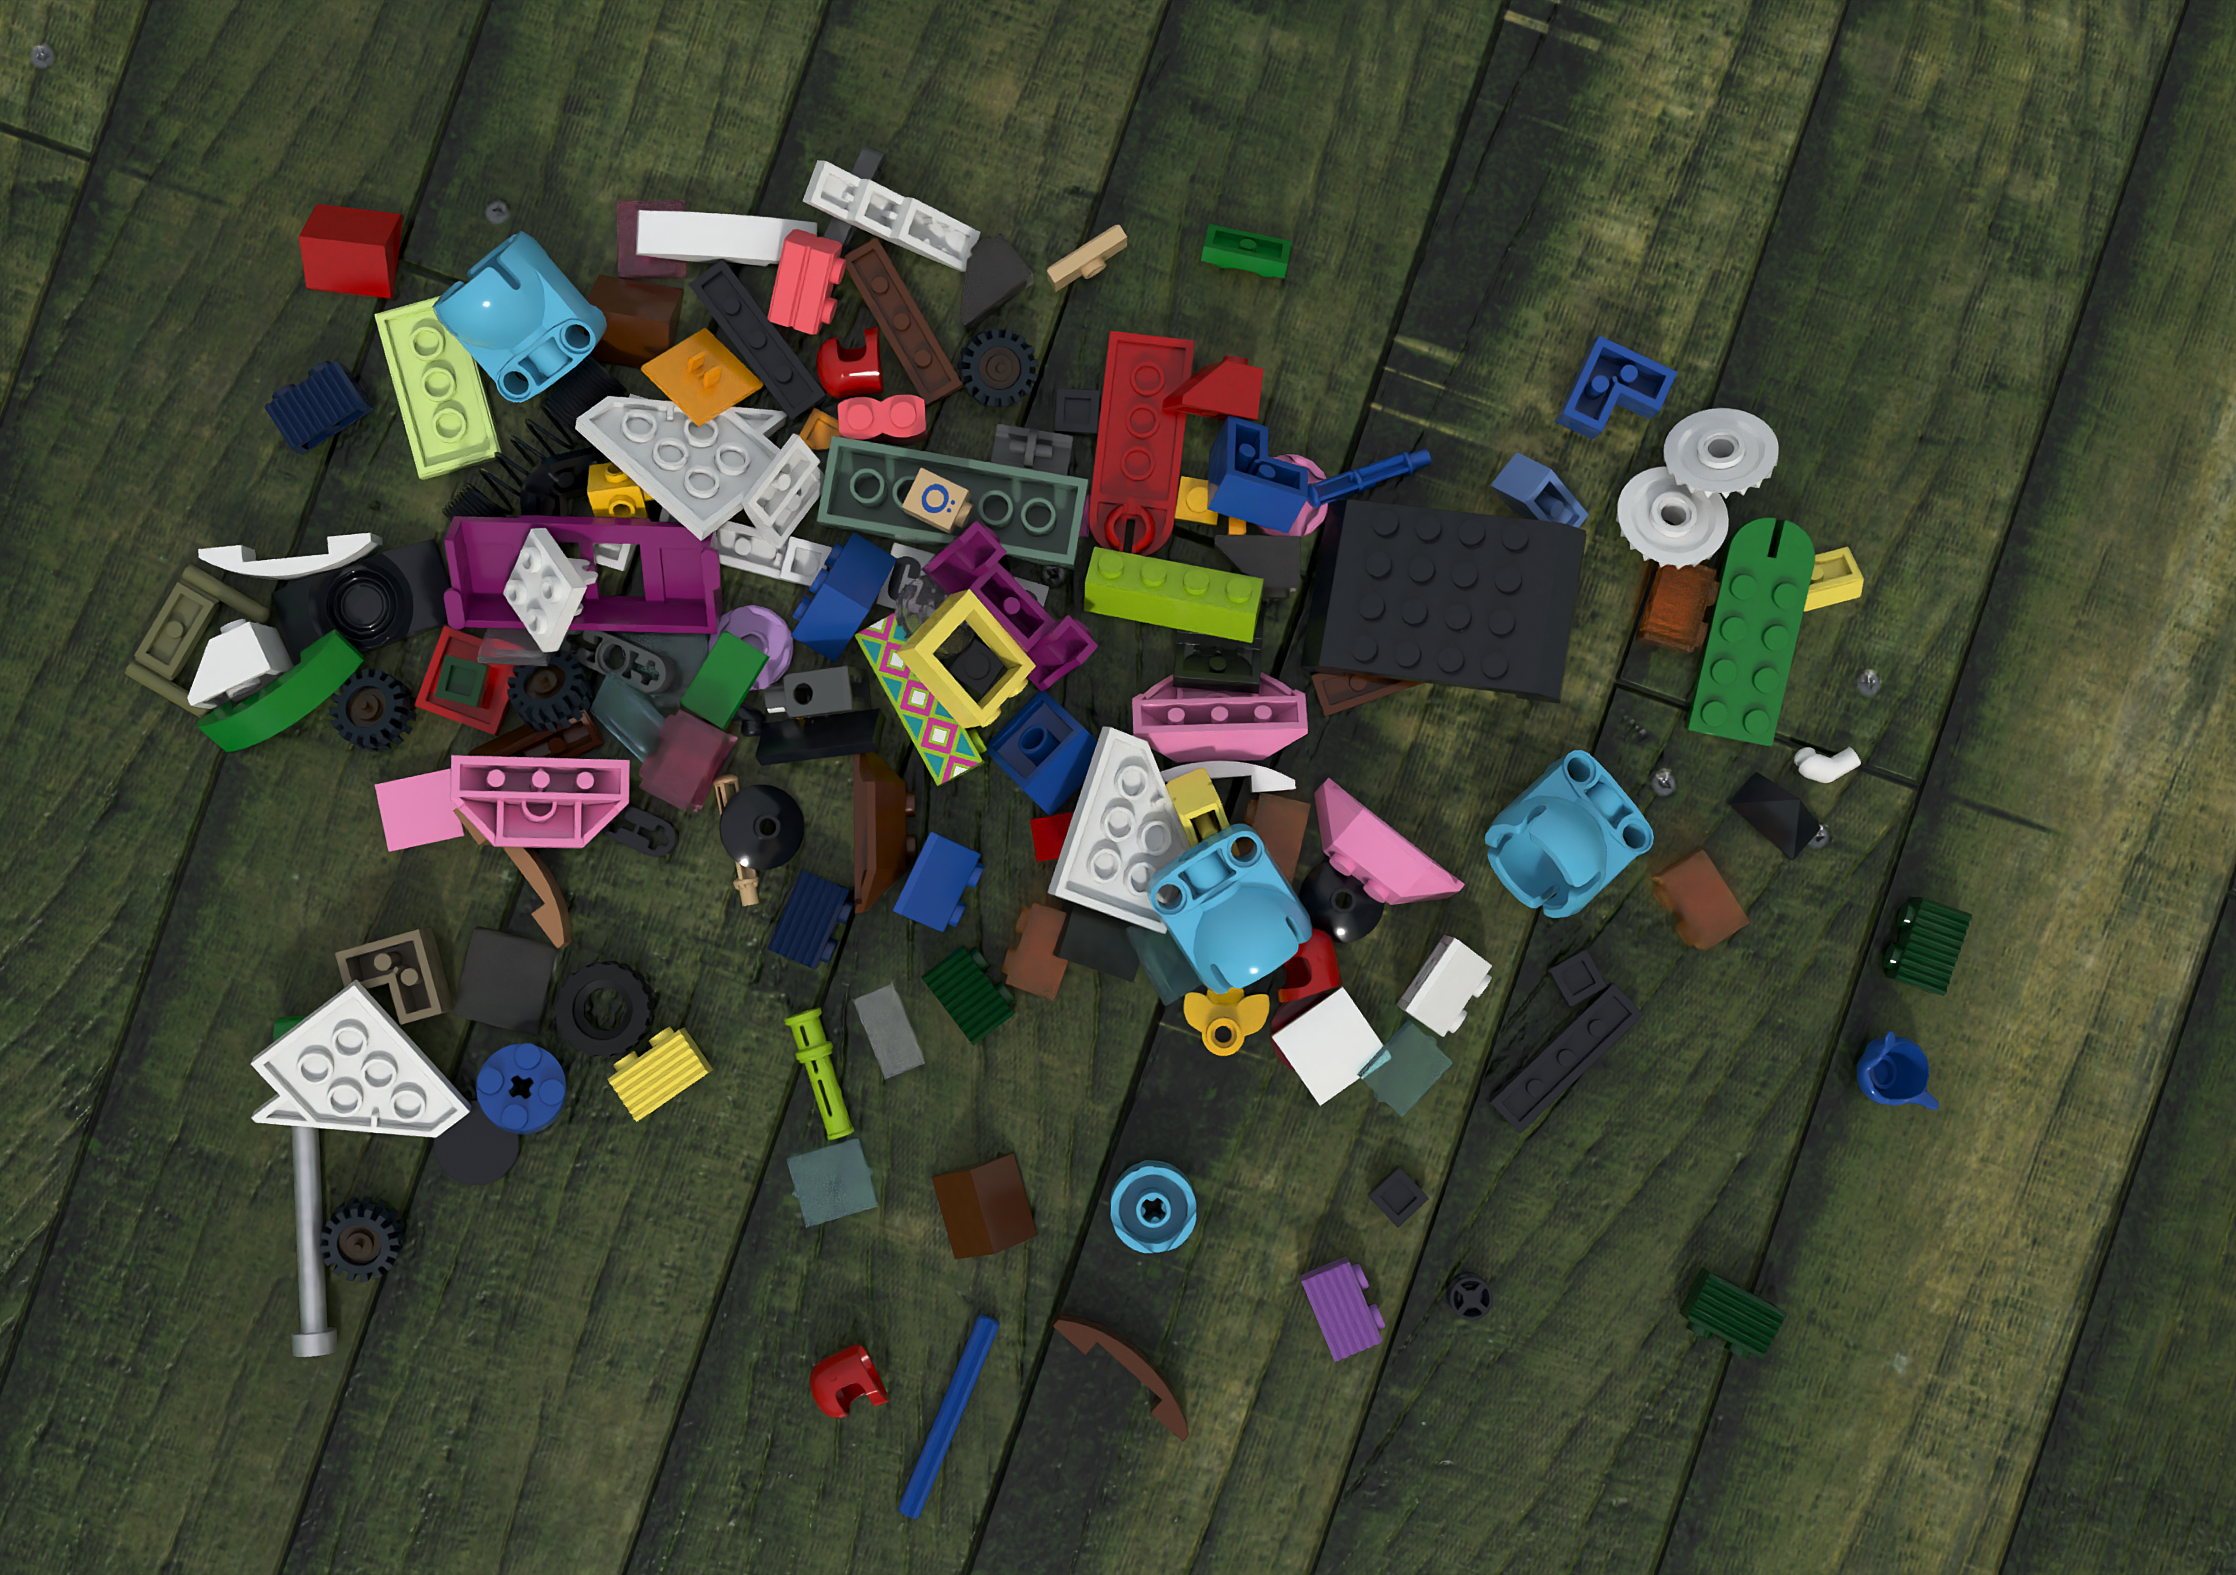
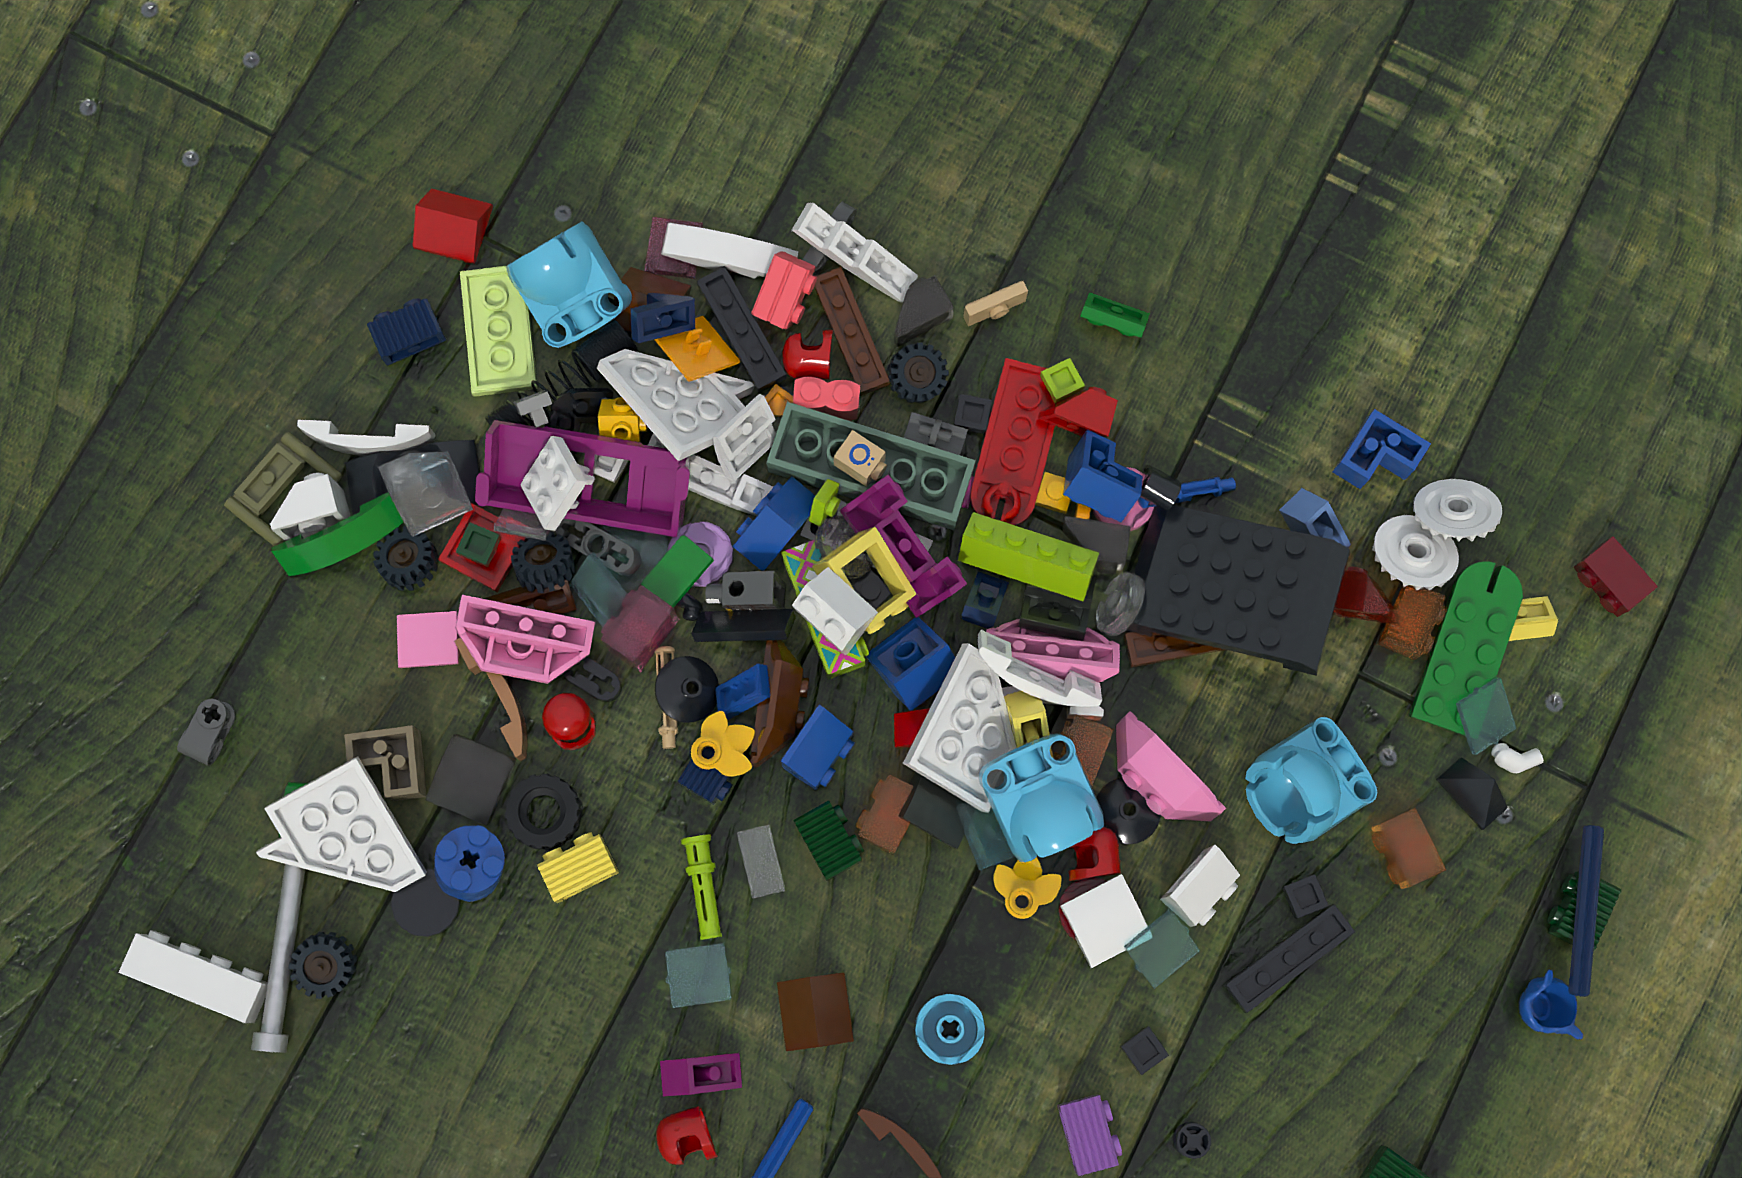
camera: 10 degrees right, 10 degrees down
none -> white brick [118,930,268,1023]
none -> dark grey piece [177,699,236,766]
none -> clear slope [378,452,473,537]
none -> light grey tile [514,390,552,427]
none -> red helmet [542,692,596,750]
none -> dark blue slope [631,293,695,343]
none -> magenta slope [660,1053,742,1096]
none -> yellow plate [691,711,755,777]
none -> blue plate [716,663,770,720]
none -> white slope [792,567,878,656]
none -> lime plate [809,479,840,527]
none -> dark blue slope [962,572,1009,629]
none -> white slope [978,630,1102,707]
none -> lime plate [1040,358,1085,403]
none -> clear tile [1096,572,1145,636]
none -> black panel [1140,465,1181,511]
none -> clear red slope [1334,567,1401,625]
none -> clear light blue piece [1456,677,1516,755]
none -> dark blue axle [1568,825,1604,997]
none -> dark red brick [1573,536,1658,617]

